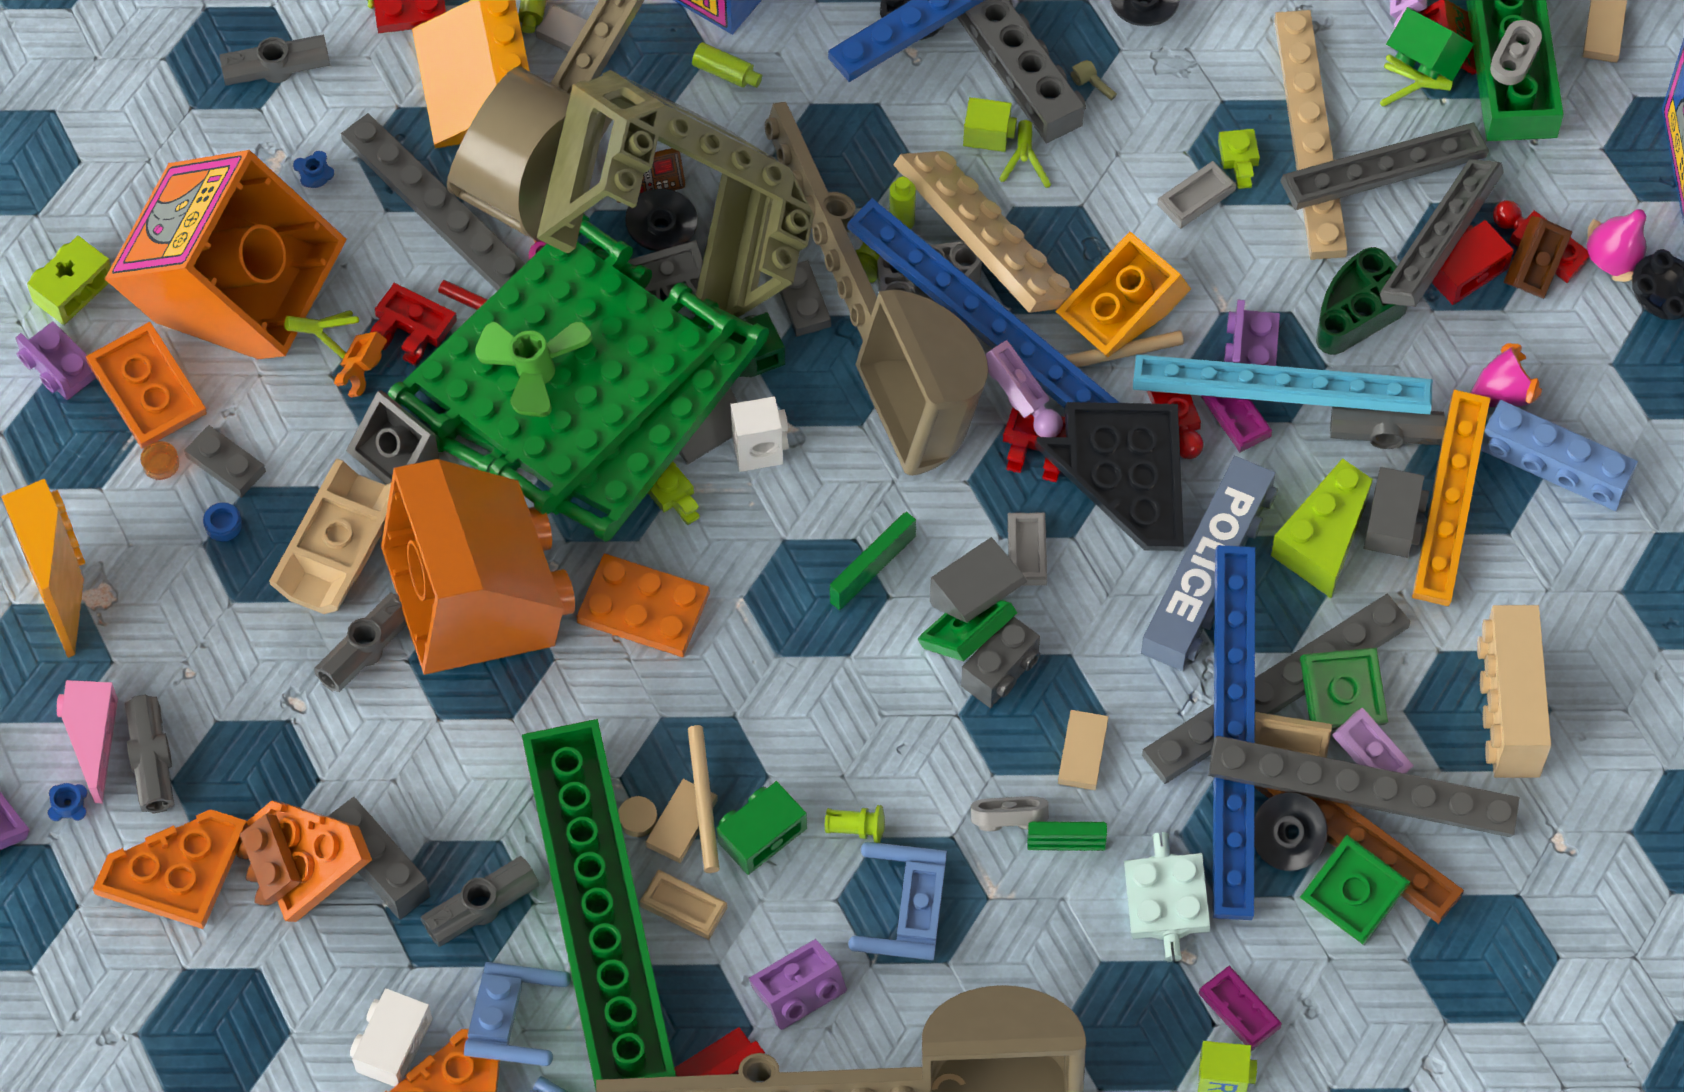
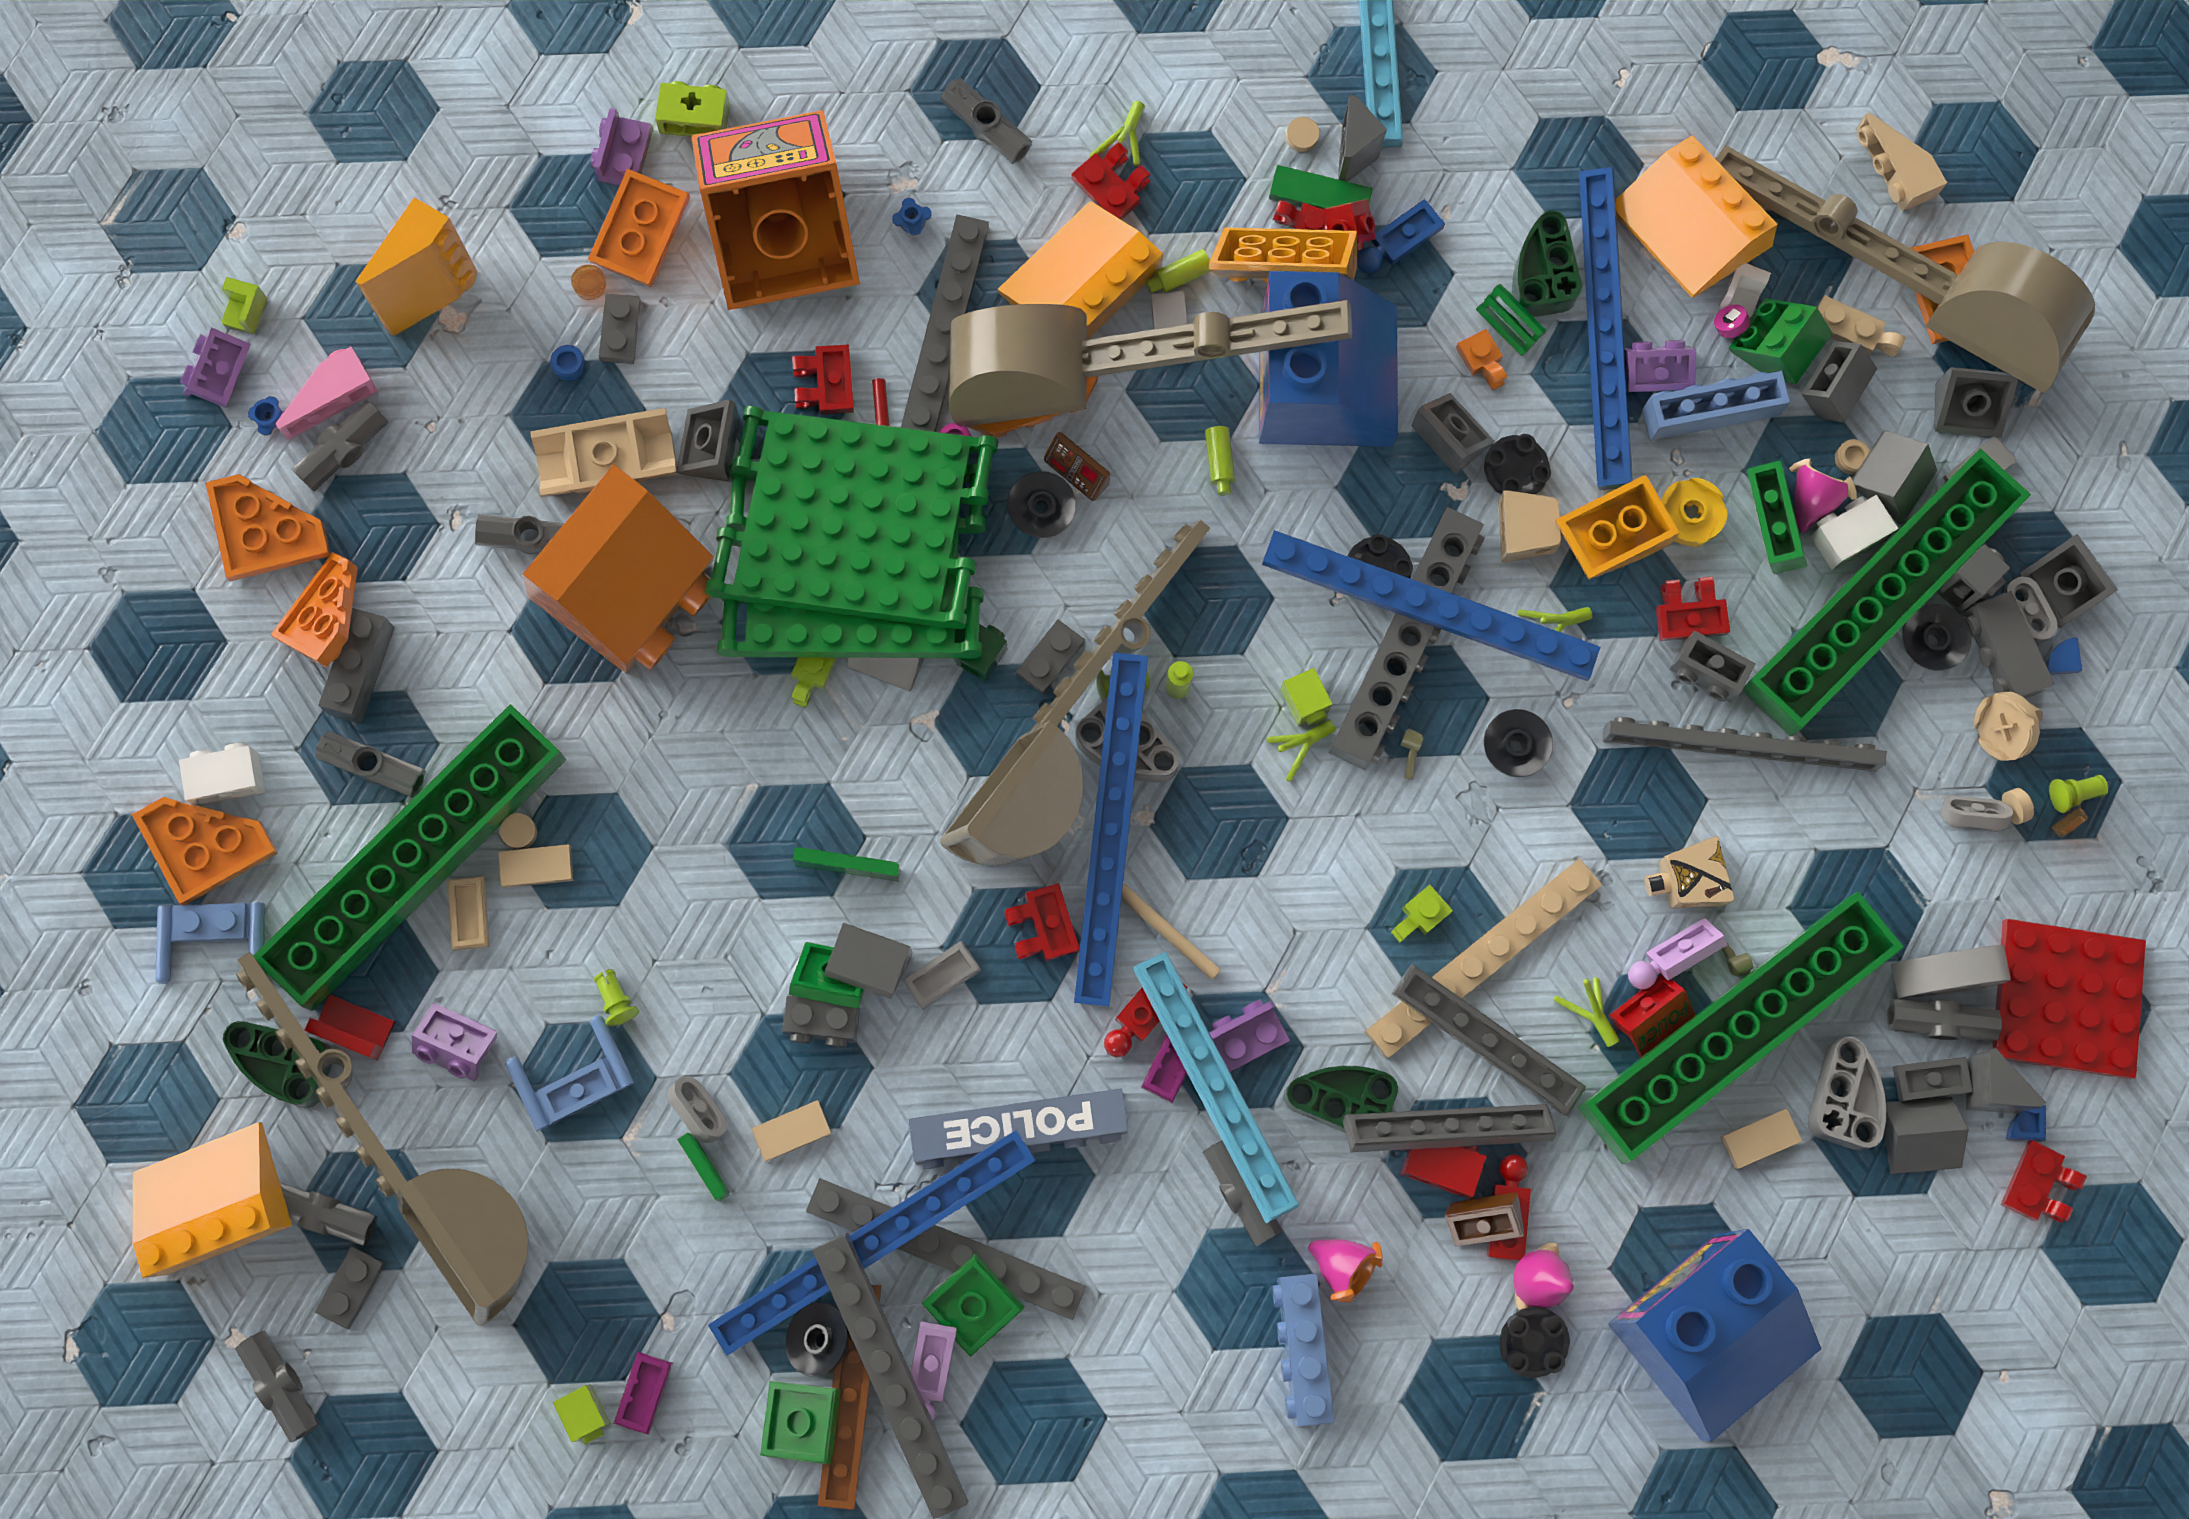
camera: 50 degrees right, 15 degrees up
dark orange plate [237,814,302,906] -> none
lime plant [284,310,359,359] -> none
orange plate [334,332,387,397] -> none
medium blue plate [464,962,571,1066] -> none
bright green piece [476,322,592,417] -> none
olive piece [537,70,814,318] -> none
orange plate [576,553,710,657] -> none
dark grey plate [628,240,703,299] -> none
tan bar [688,725,720,873] -> none
green brick [717,781,807,875] -> none
white brick [731,396,789,472] -> none
tan plate [893,151,1074,313] -> none
lavender plate [985,340,1063,437] -> none
black wing [1035,402,1184,551] -> none
light orange slope [1055,231,1191,358] -> none
light aqua plate [1124,832,1210,962] -> none
light grey tile [1157,161,1236,229] -> none
tan tile [1255,712,1332,758] -> none
lime wedge [1271,458,1373,598] -> none
dark grey brick [1363,467,1429,558] -> none
green brick [1386,7,1474,81] -> none
light orange plate [1412,390,1490,607] -> none
tan brick [1477,605,1551,778] -> none
light grey plate [1490,20,1542,85] -> none

